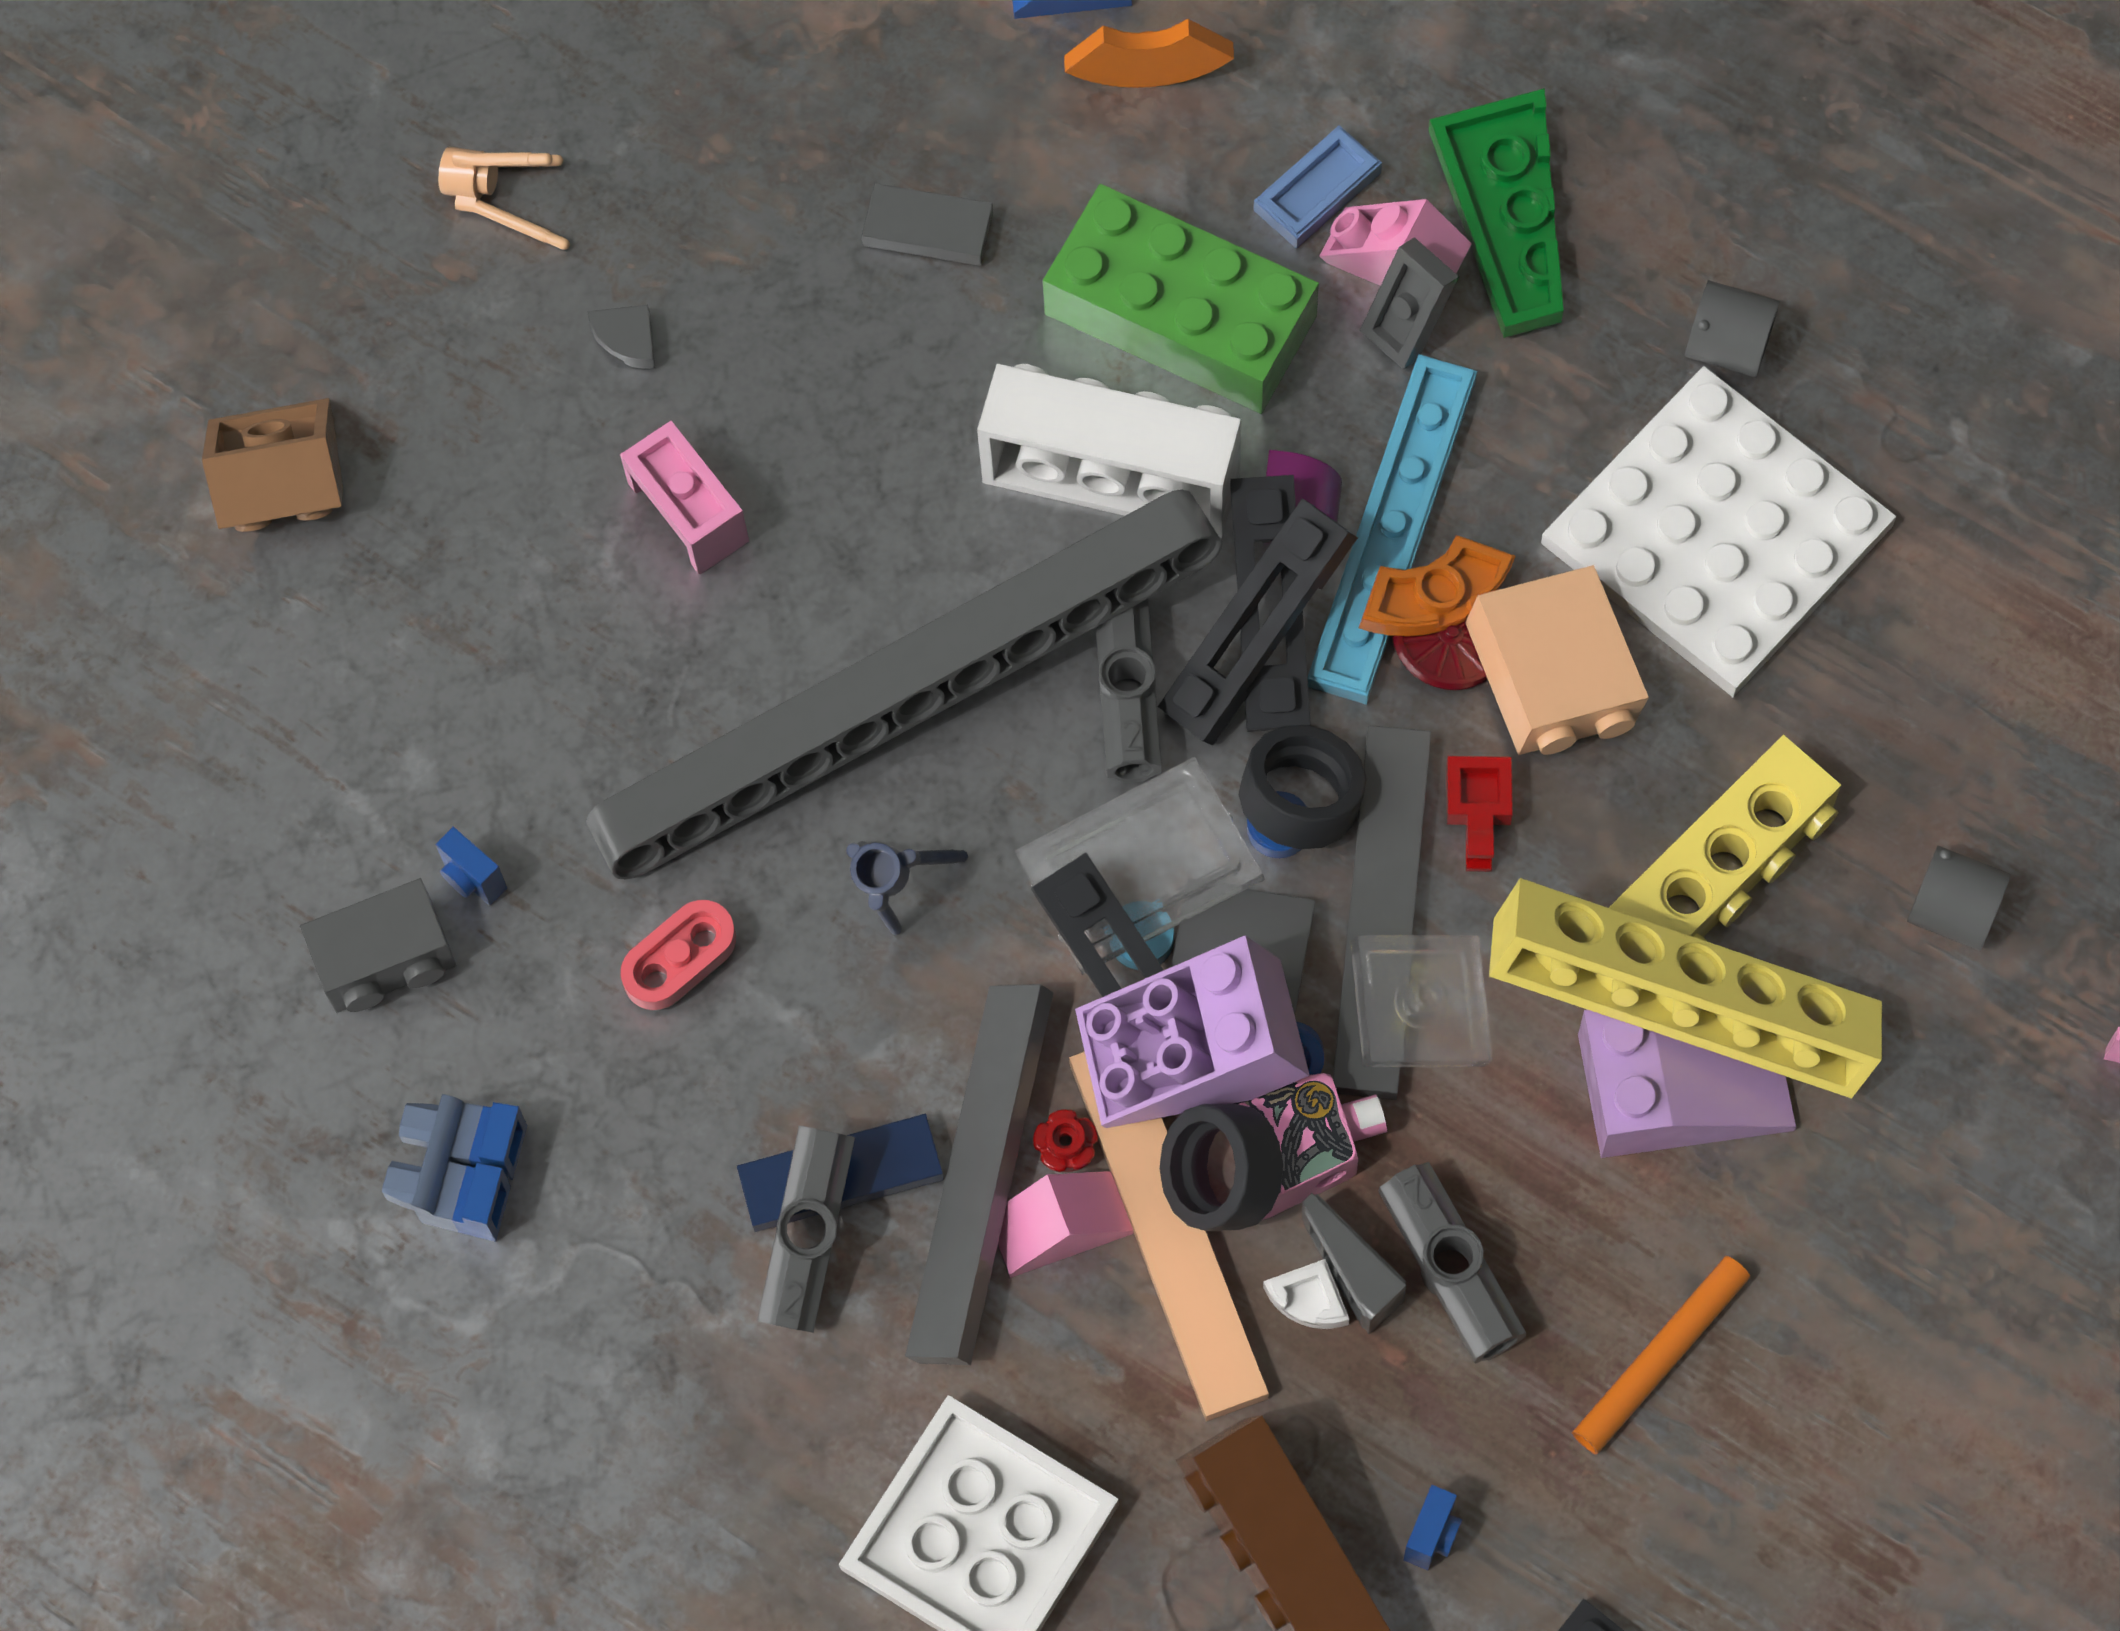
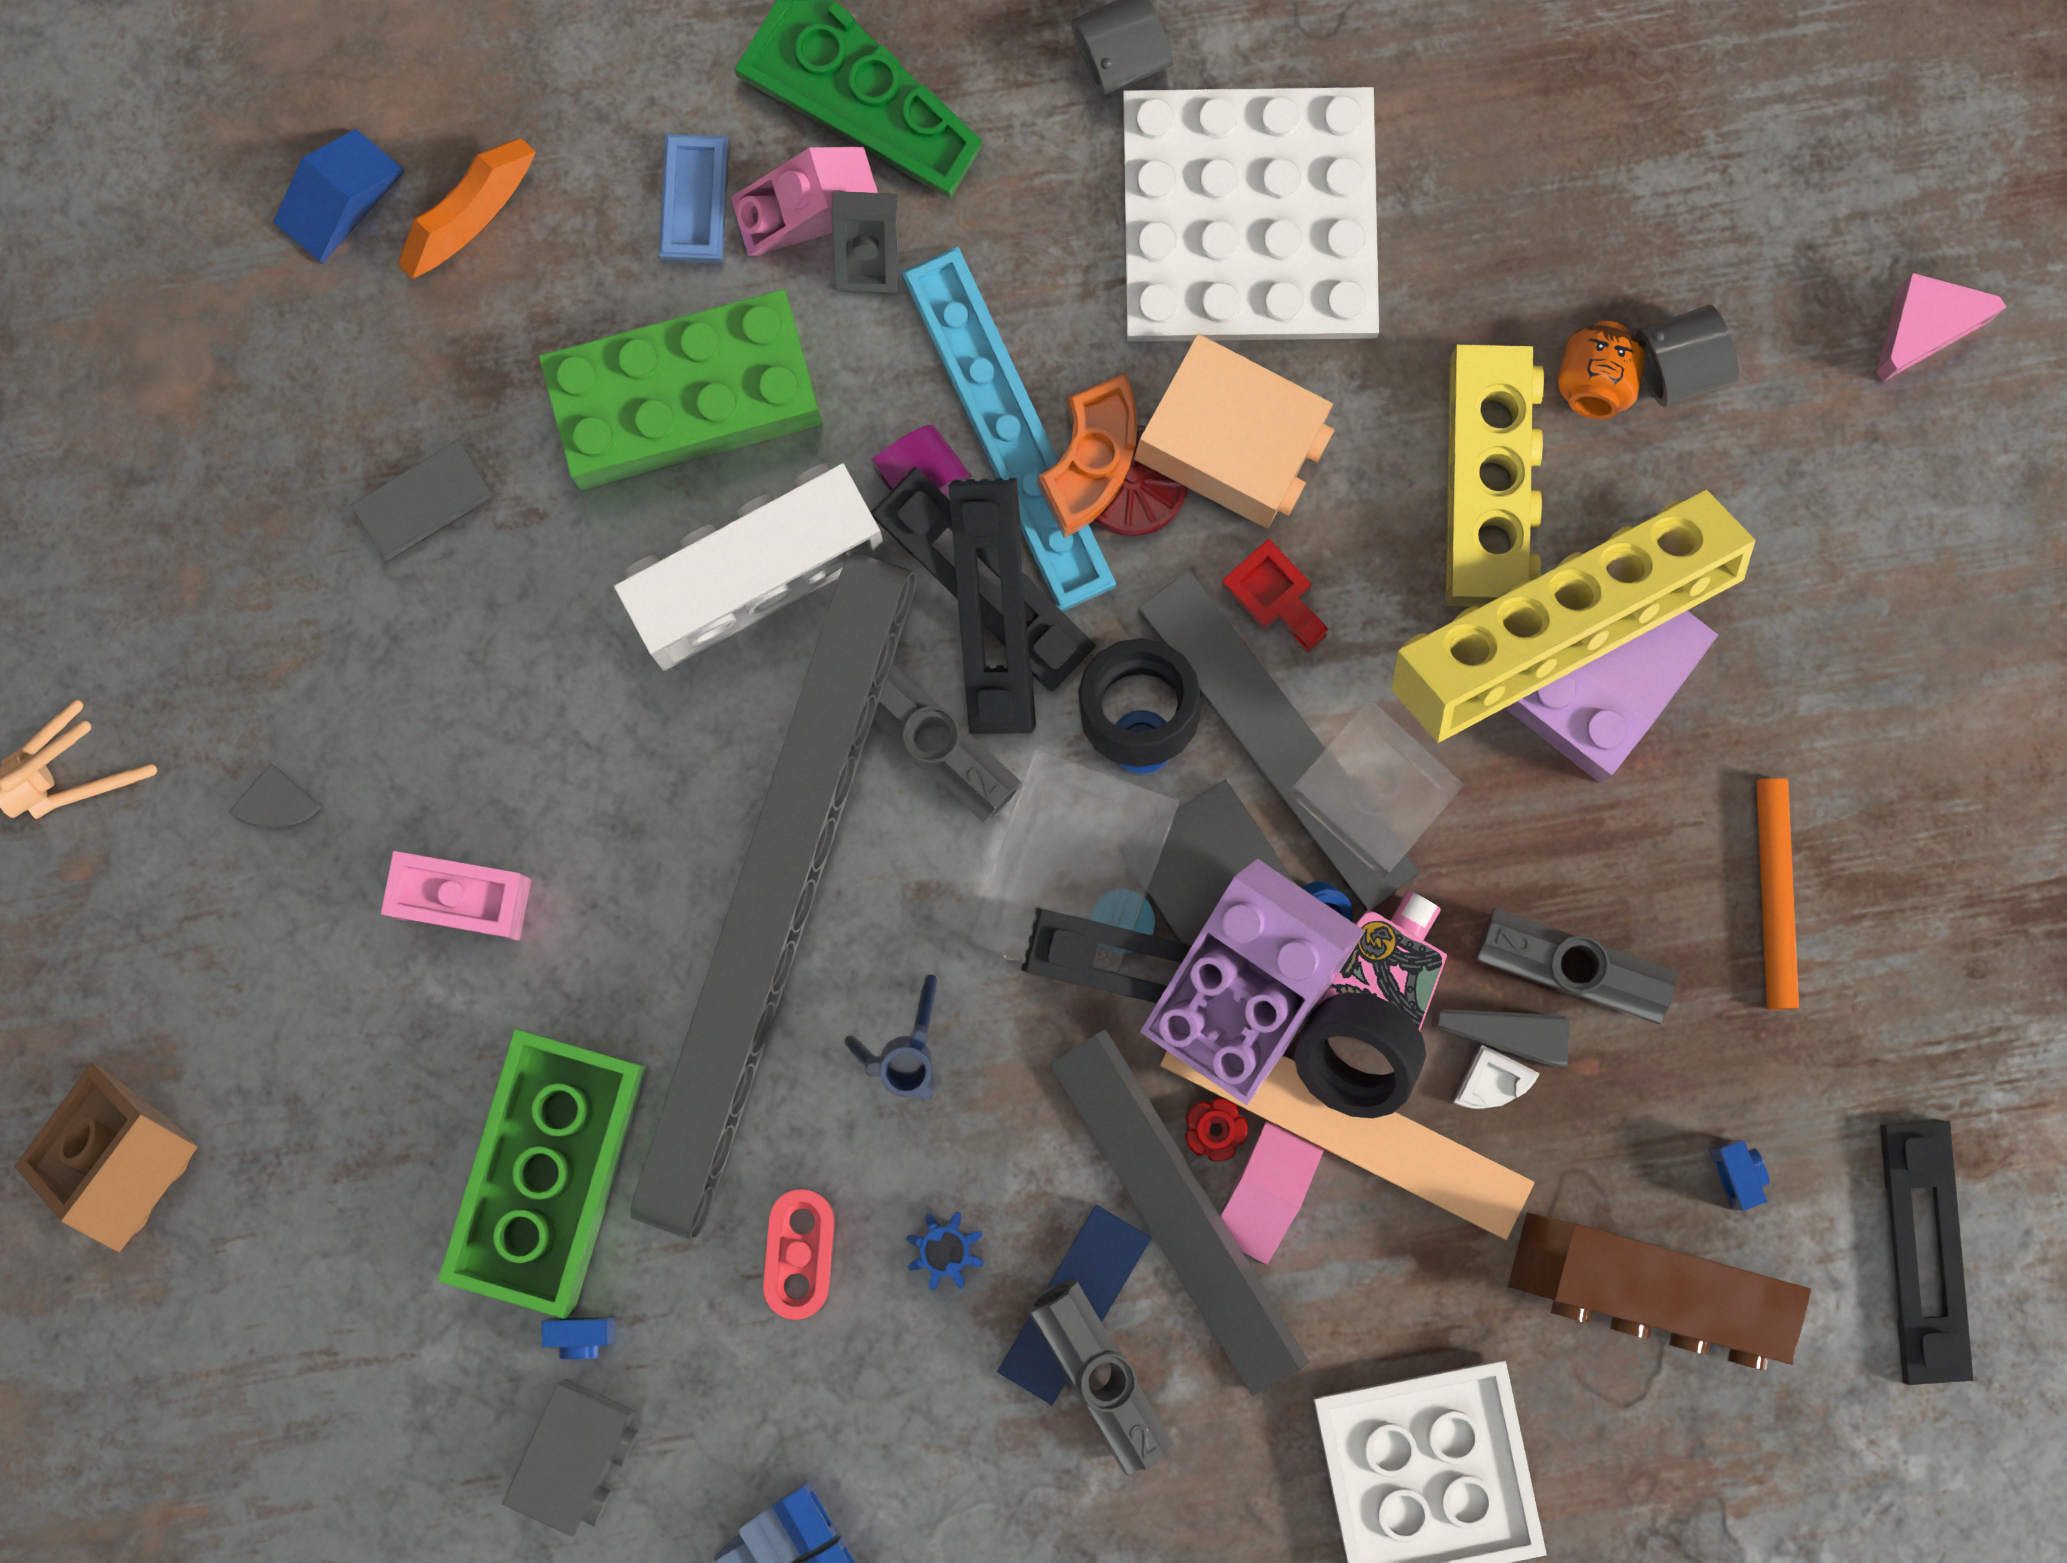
camera: 45 degrees left, 15 degrees up
none -> bright green brick [437,1029,648,1319]
none -> blue gear [906,1212,984,1290]
none -> orange head [1558,321,1646,420]

